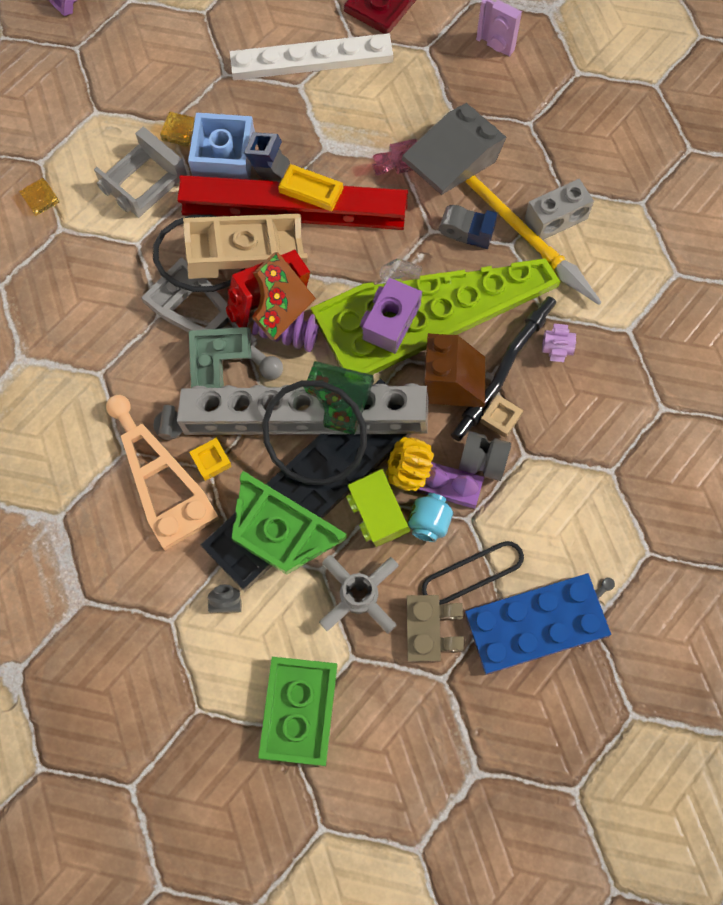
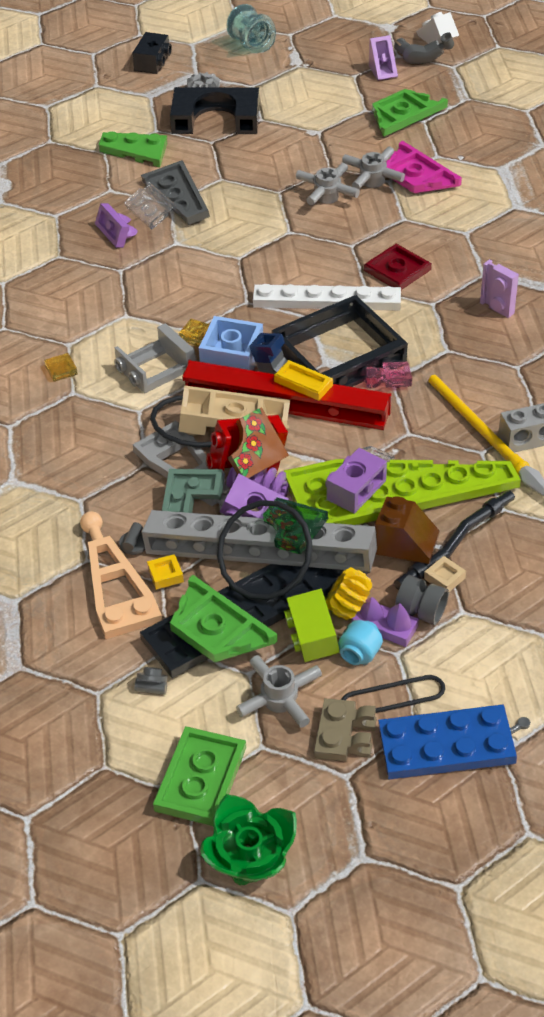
camera: 10 degrees right, 25 degrees down
dark grey slope [401,103,507,195] -> none
leg [439,205,498,249] -> none
lavender gear [542,324,576,362] -> none
none -> green brick [200,794,297,885]
none -> medium lavender brick [220,473,289,519]
none -> black window [271,295,408,387]

